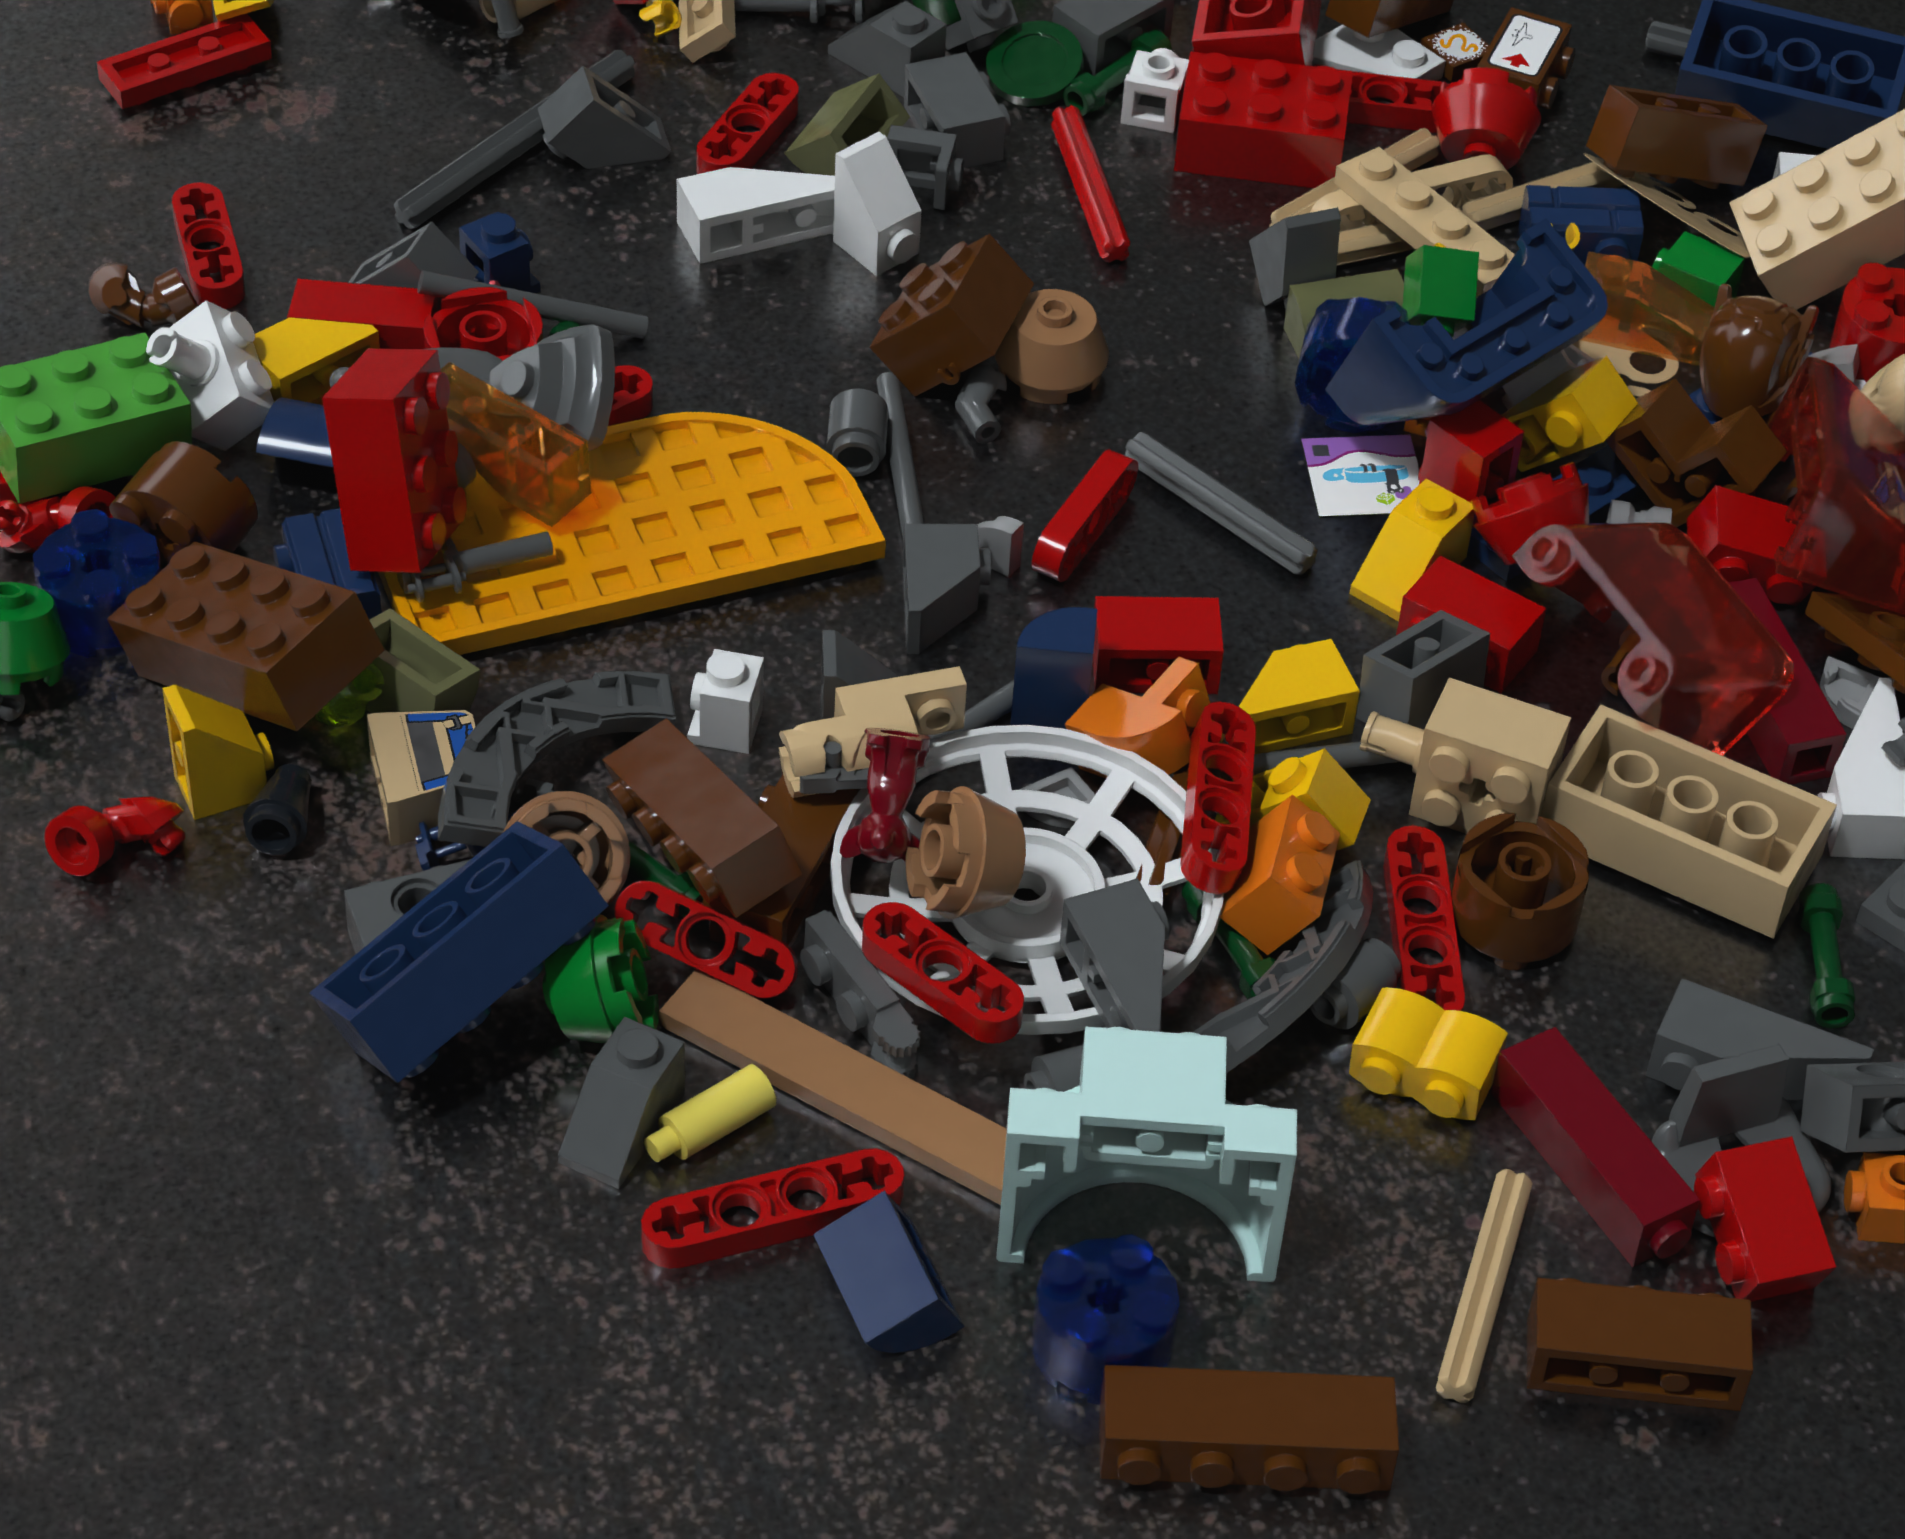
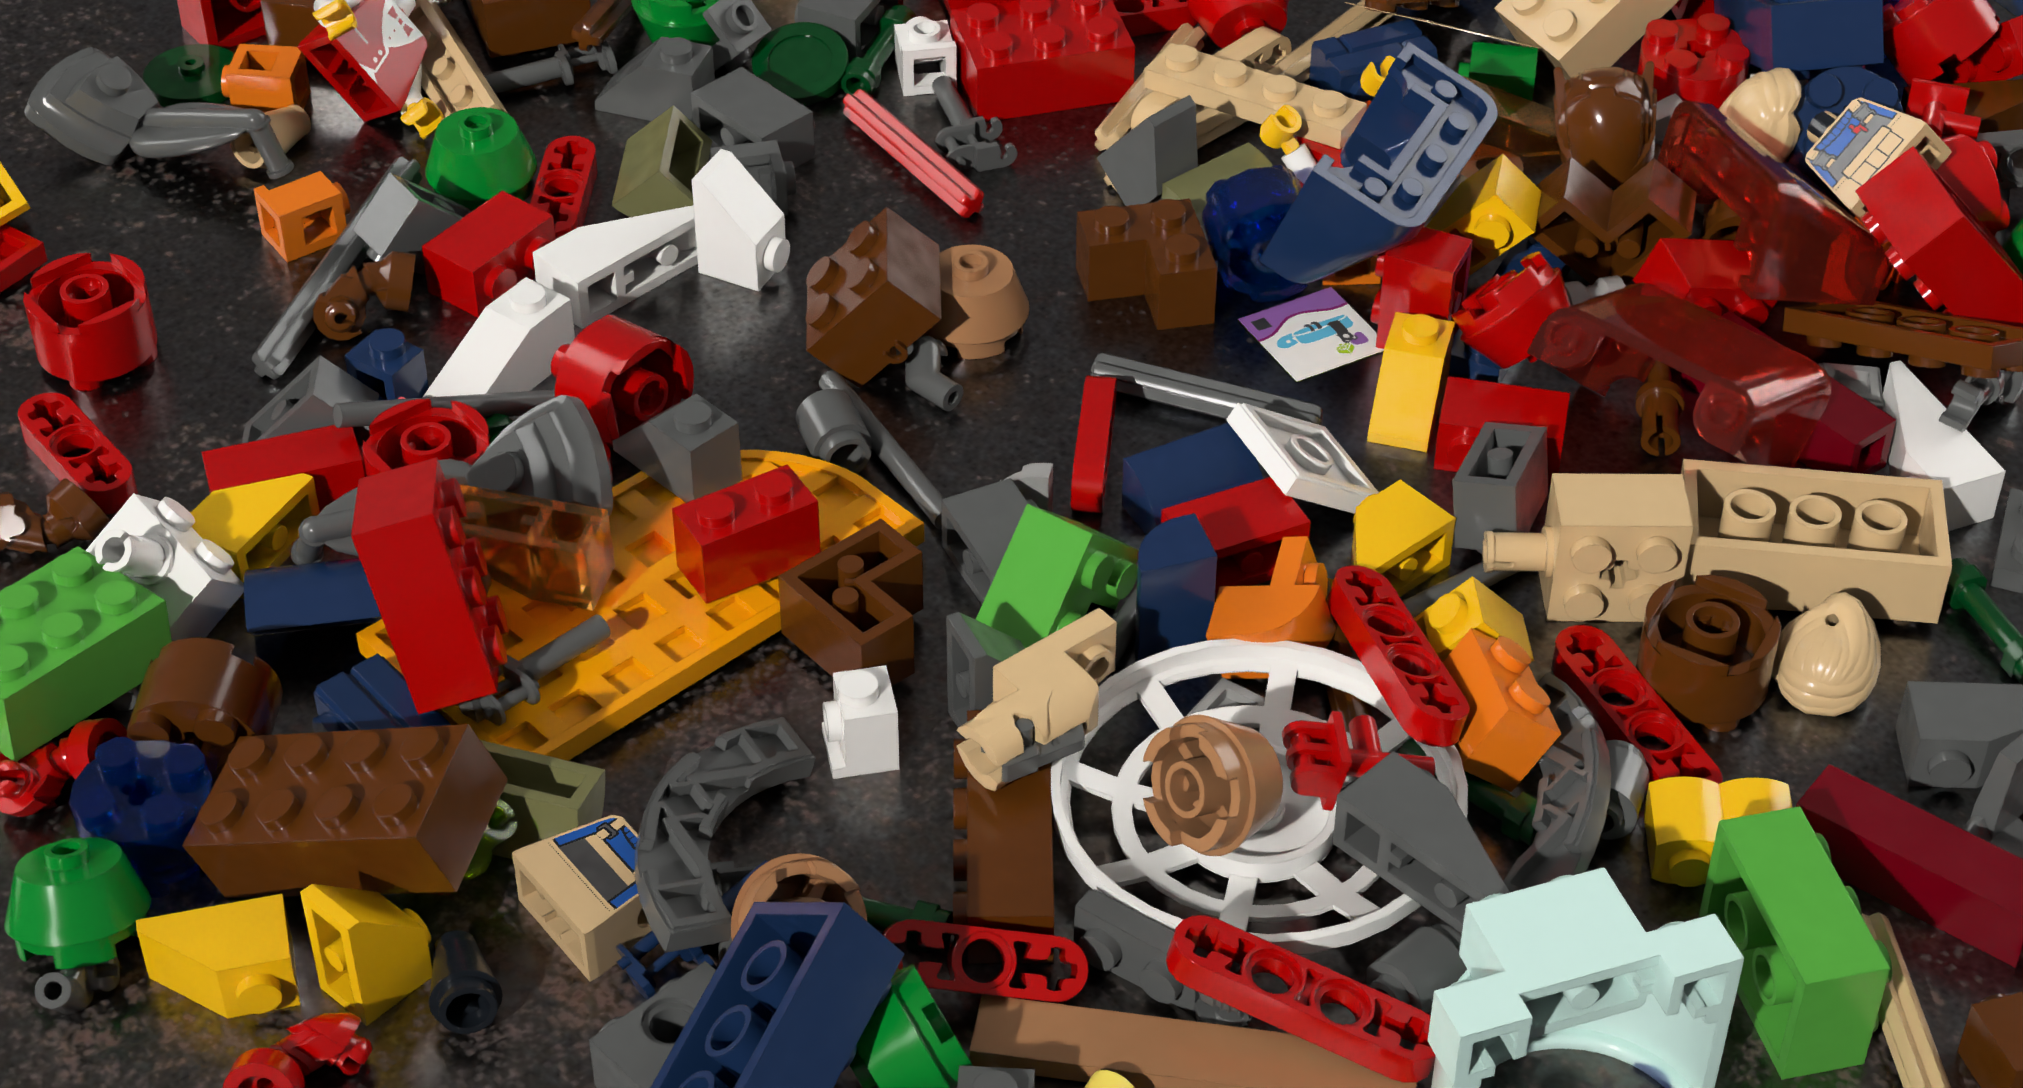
camera: 20 degrees left, 5 degrees down
reddish brown brick [602,718,803,918] -> none
dark red animal [840,727,930,864] -> none
red beam [862,902,1024,1044] -> none
green brick [1401,245,1479,337] -> none
none -> red brick [23,253,158,391]
none -> yellow slope [136,894,301,1019]
none -> orange brick [253,171,351,263]
none -> reddish brown arm [313,251,416,341]
none -> red brick [422,191,556,318]
none -> white slope [422,277,575,419]
none -> green cone [425,107,537,211]
none -> red brick [551,314,694,448]
none -> dark grey slope [613,393,742,503]
none -> red brick [672,464,821,604]
none -> reddish brown brick [778,519,923,687]
none -> dark grey piece [932,76,1017,172]
none -> bright green brick [976,504,1139,648]
none -> reddish brown brick [1076,198,1217,330]
none -> dark blue brick [1122,423,1263,535]
none -> red beam [1166,915,1436,1083]
none -> white tile [1226,403,1379,514]
none -> red arm [1282,711,1435,811]
none -> bright green brick [1699,806,1892,1080]
none -> tan hair [1771,592,1881,717]

